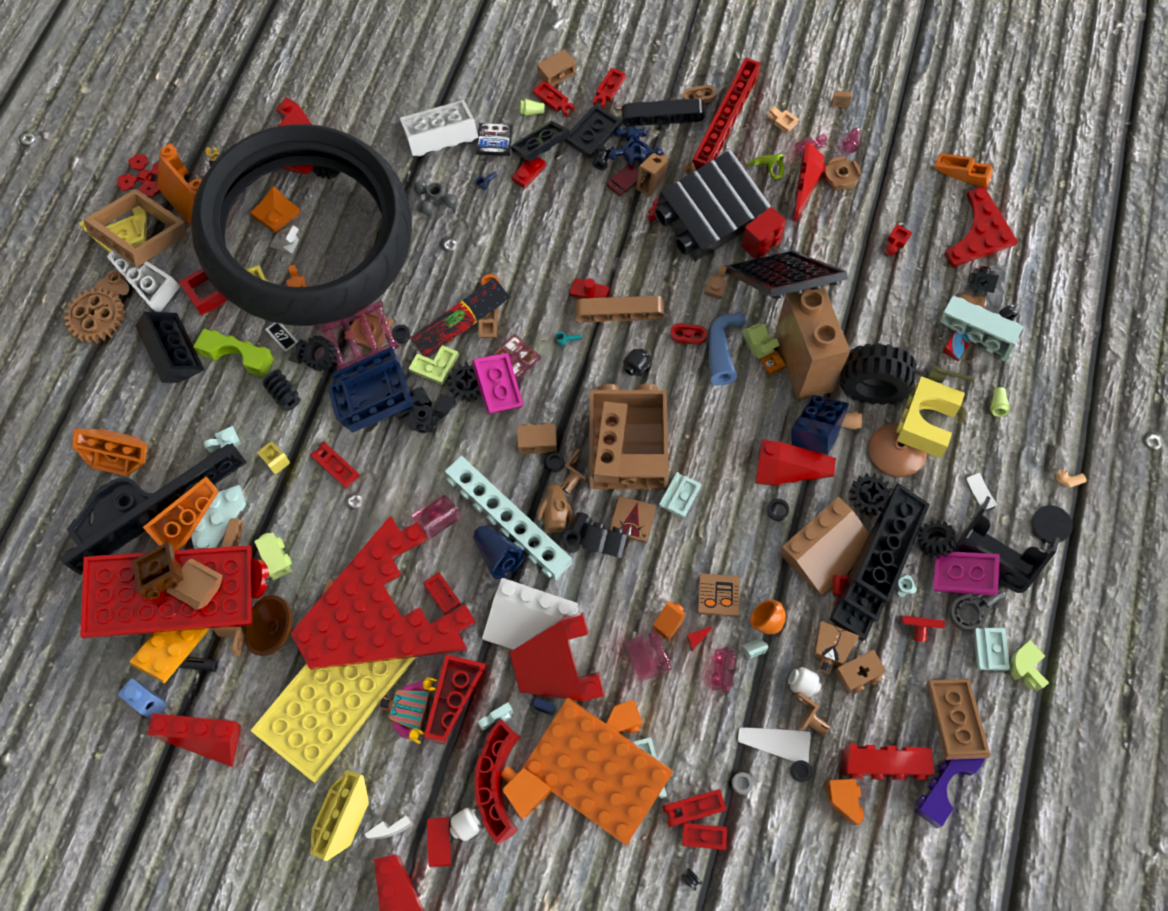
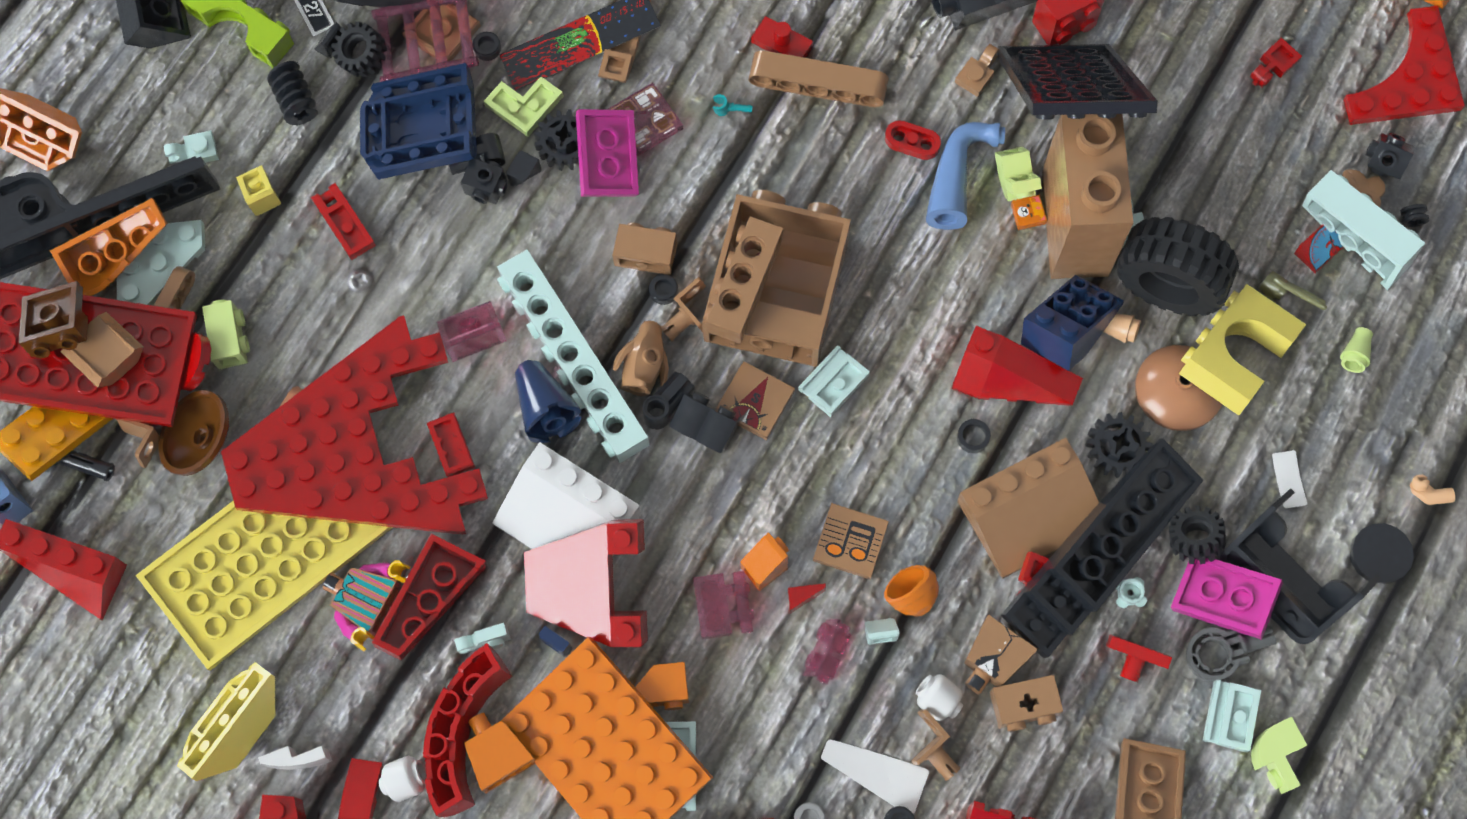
camera: 15 degrees right, 5 degrees up
black head [623,348,651,376] -> none

